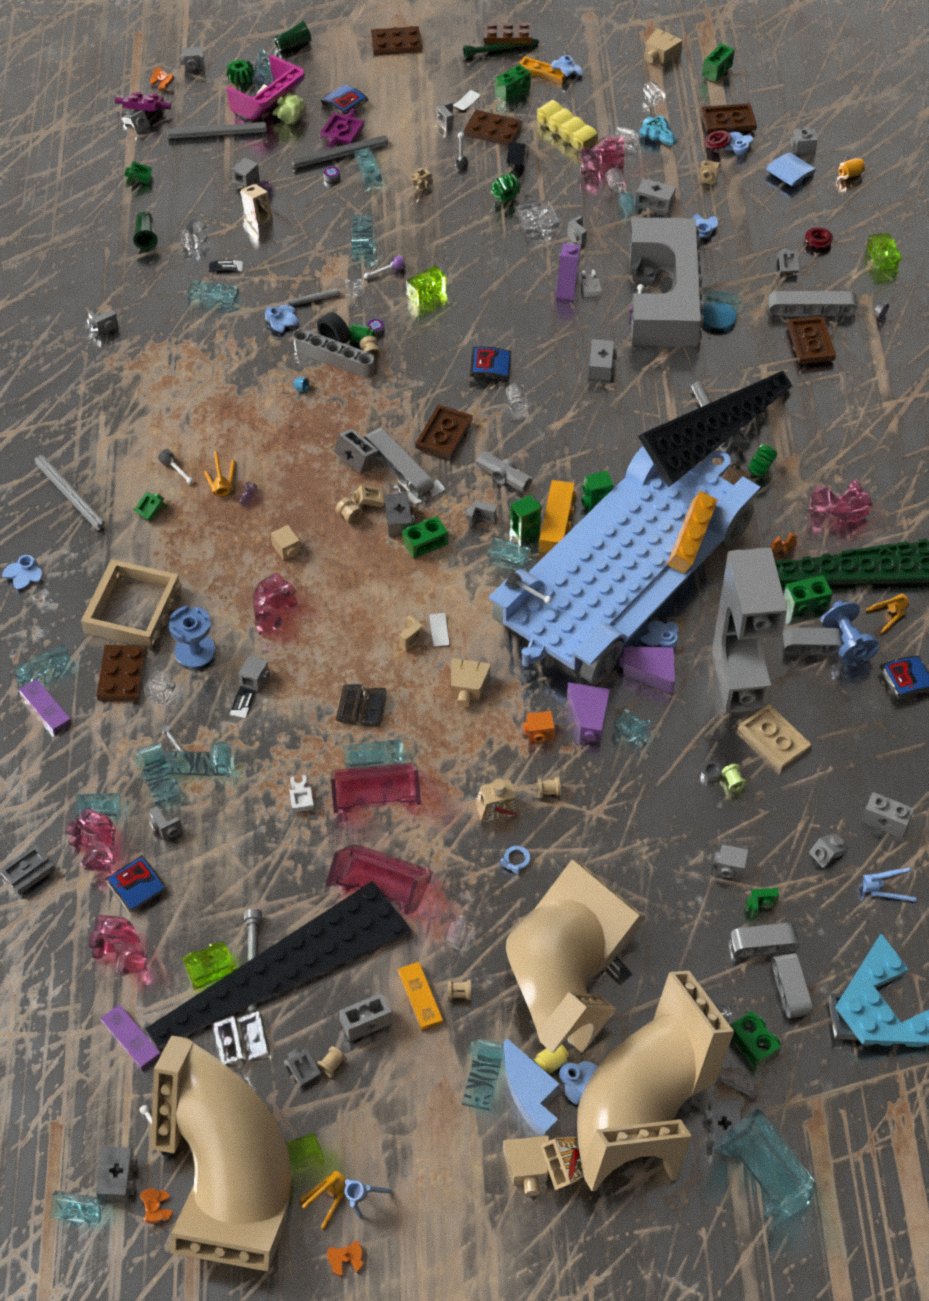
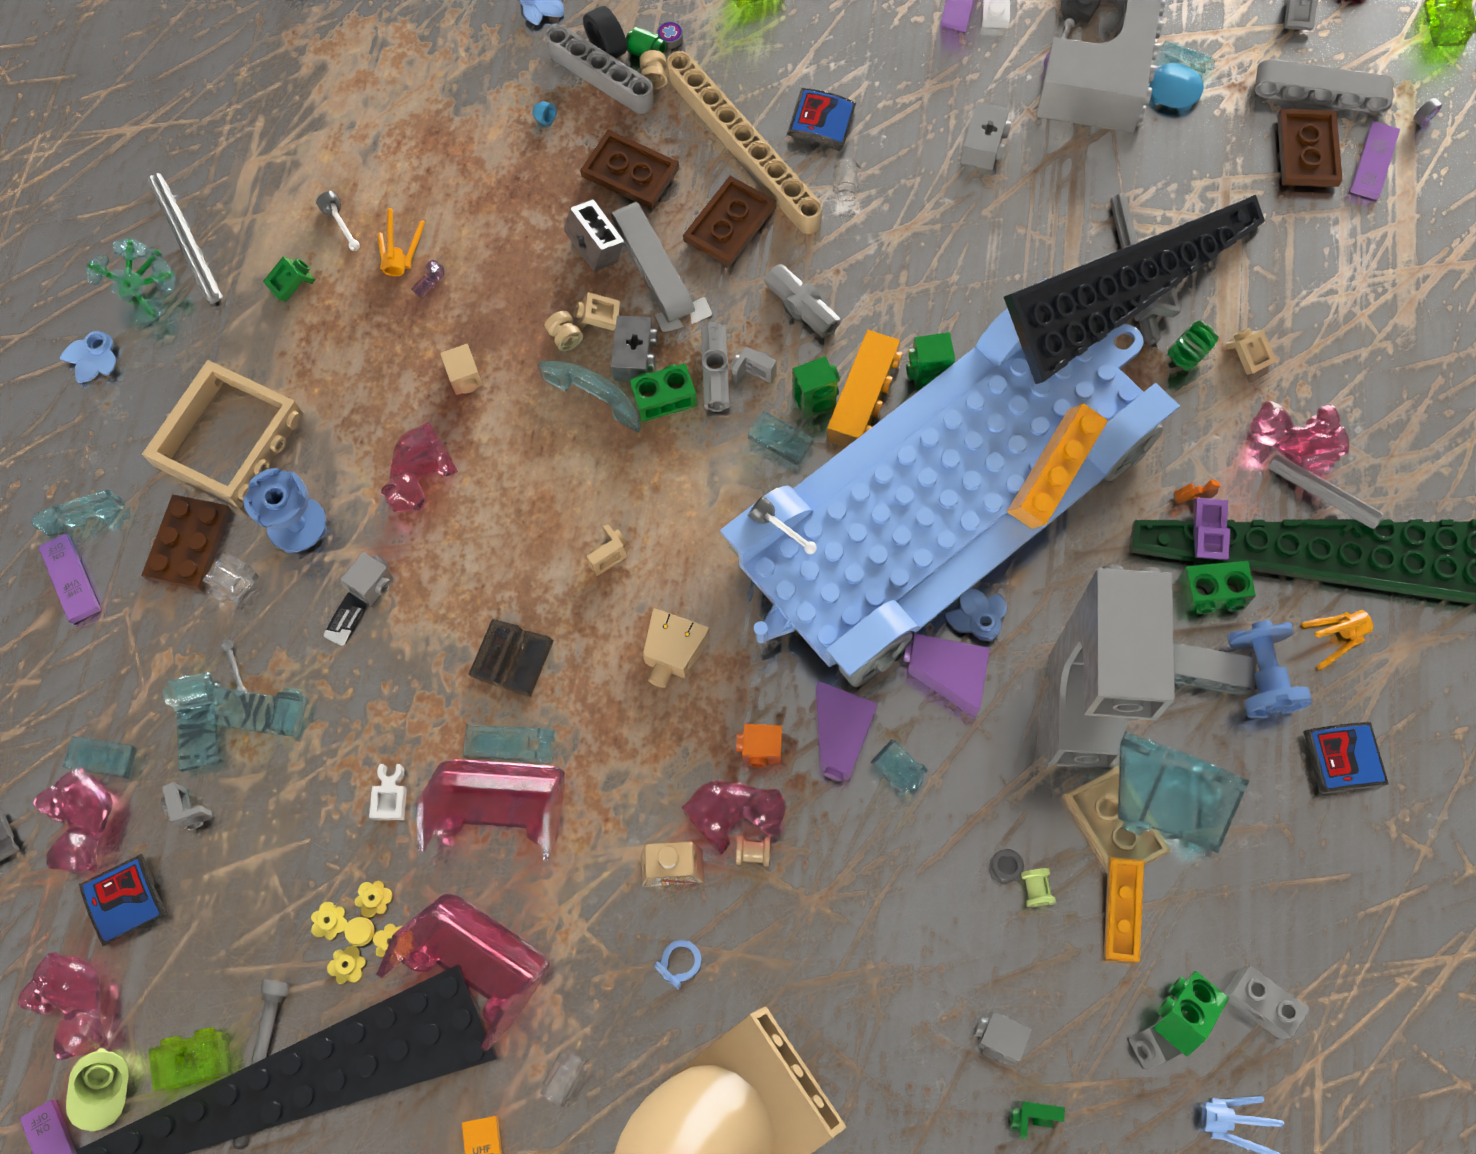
camera: 15 degrees right, 15 degrees up
white sticker [429,613,449,646] -> none
none -> yellowish green piece [66,1048,129,1131]
none -> clear light blue plant [86,238,176,323]
none -> light yellow plant [311,880,410,984]
none -> clear light blue slope [538,361,641,433]
none -> reddish brown plate [580,130,679,209]
none -> tan beam [667,51,822,234]
none -> clear pink animal [681,780,786,855]
none -> light grey piece [701,322,730,412]
none -> light orange tile [1104,857,1144,962]
none -> clear light blue windscreen [1118,731,1249,854]
none -> green brick [1153,970,1229,1057]
none -> medium lavender slope [1194,498,1230,560]
none -> tan bracket [1225,328,1277,375]
none -> light grey axle [1268,454,1384,529]
none -> medium lavender tile [1349,121,1400,200]

